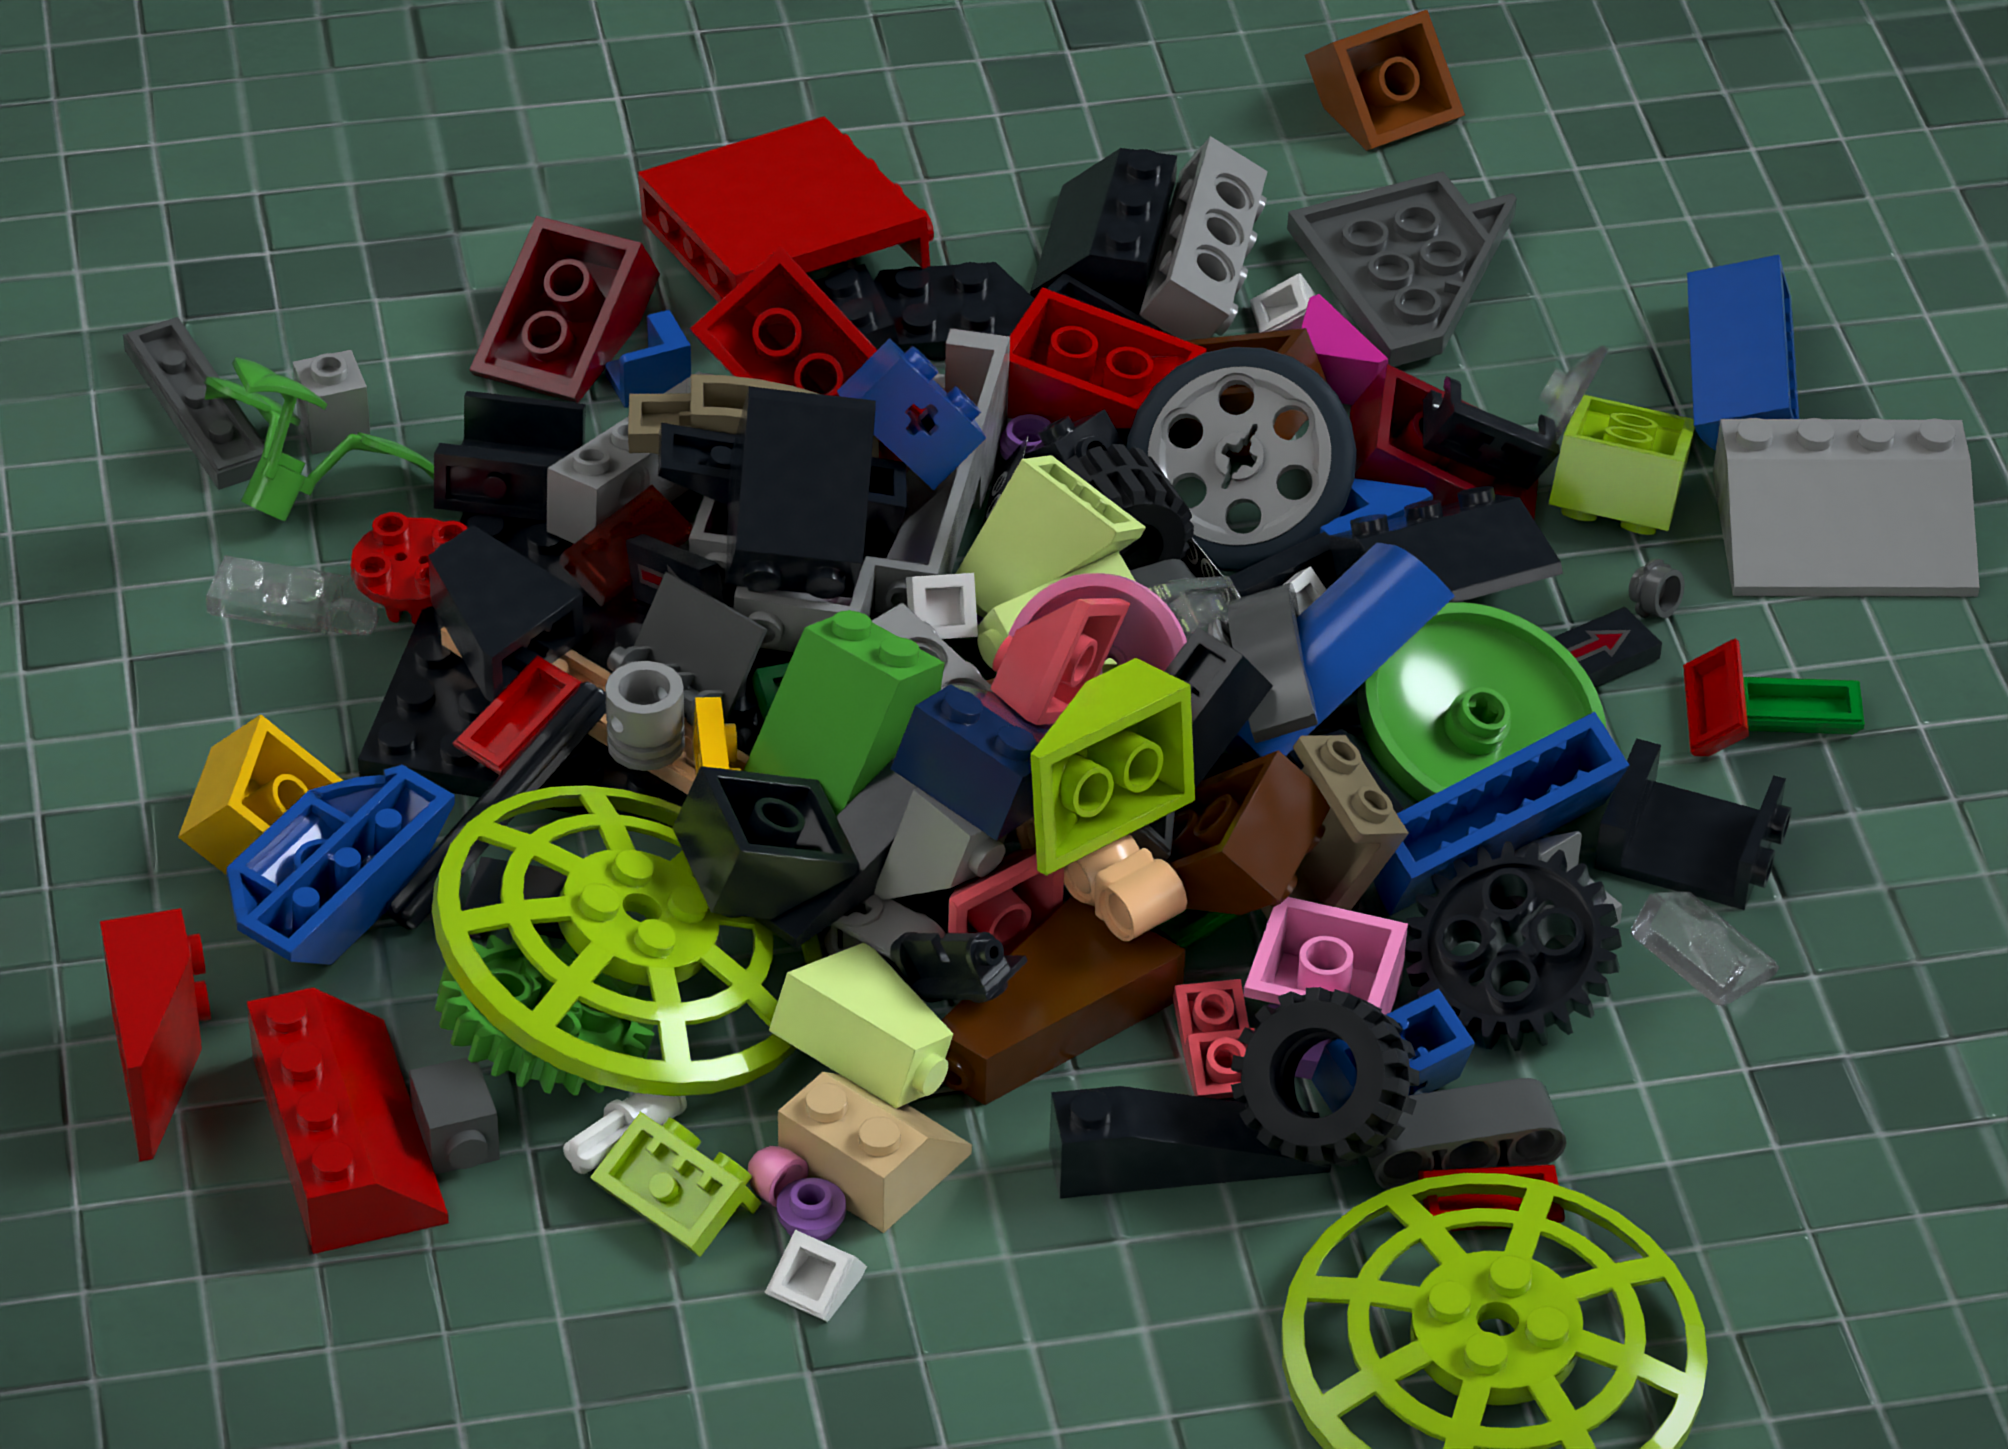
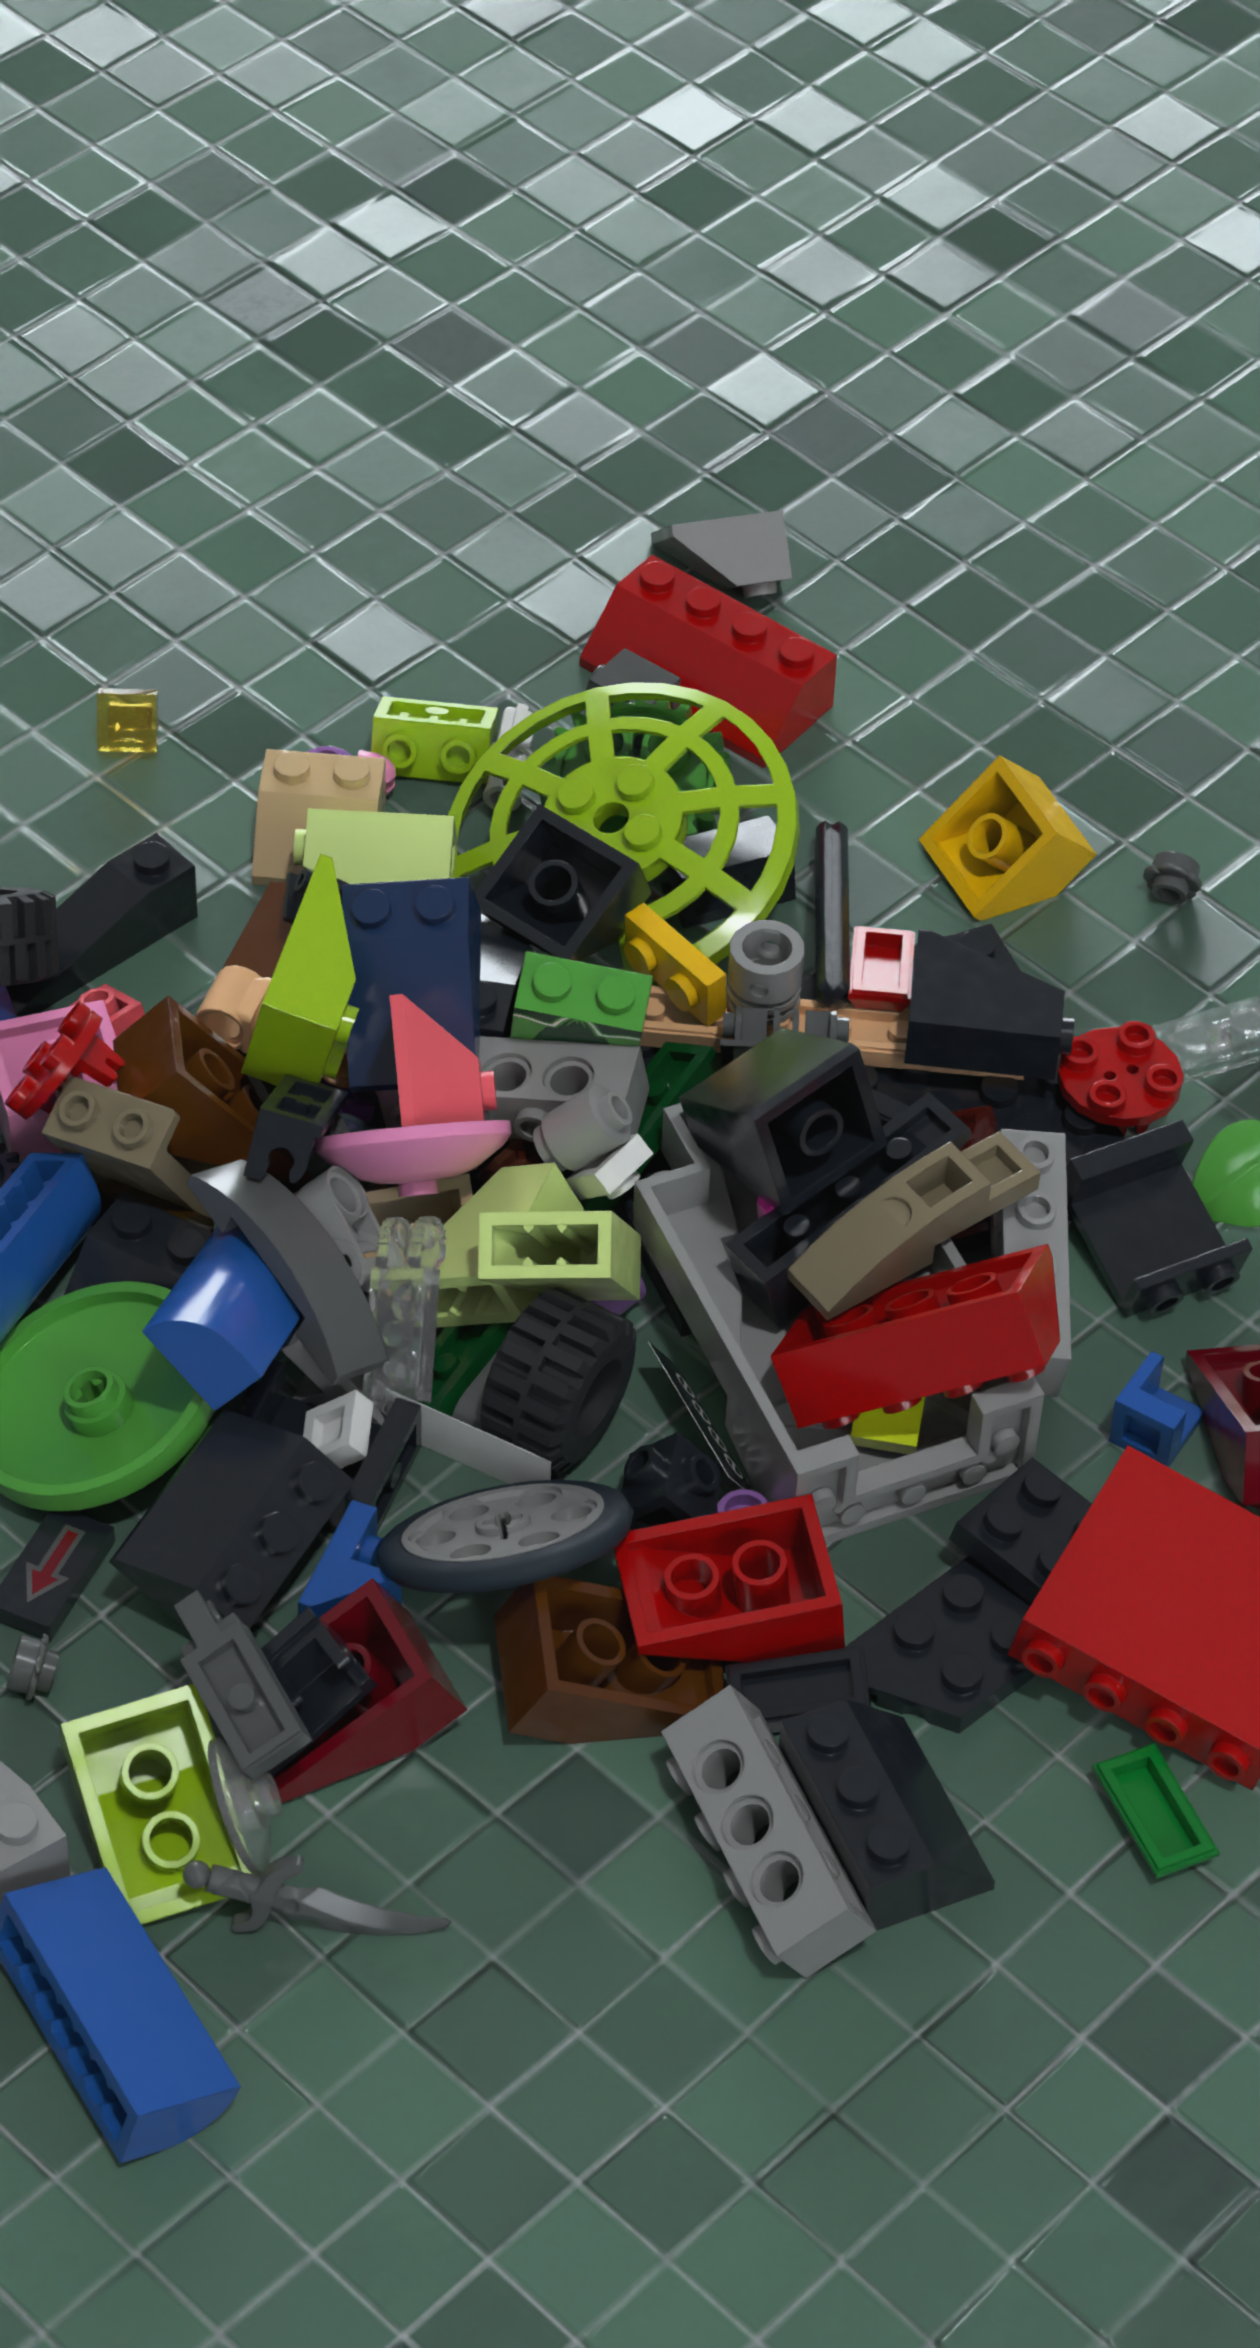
camera: 145 degrees right, 5 degrees up
red slope [100,908,211,1162] -> none
blue wedge [226,765,455,965] -> none
white slope [765,1230,867,1322] -> none
blue brick [837,338,986,490] -> none
white slope [1250,273,1316,333] -> none
dark grey wing [1287,171,1517,367] -> none
dark pink slope [1301,294,1388,405] -> none
dark orange slope [1304,10,1465,151] -> none
none -> red plate [4,1001,125,1120]
none -> clear yellow tile [97,688,159,753]
none -> dark grey hinge [174,1590,313,1780]
none -> dark grey piece [182,1855,451,1936]
none -> light grey brick [533,1084,633,1172]
none -> light grey slope [650,510,793,598]
none -> green tile [1092,1743,1220,1879]
none -> dark grey plate [1143,851,1202,905]

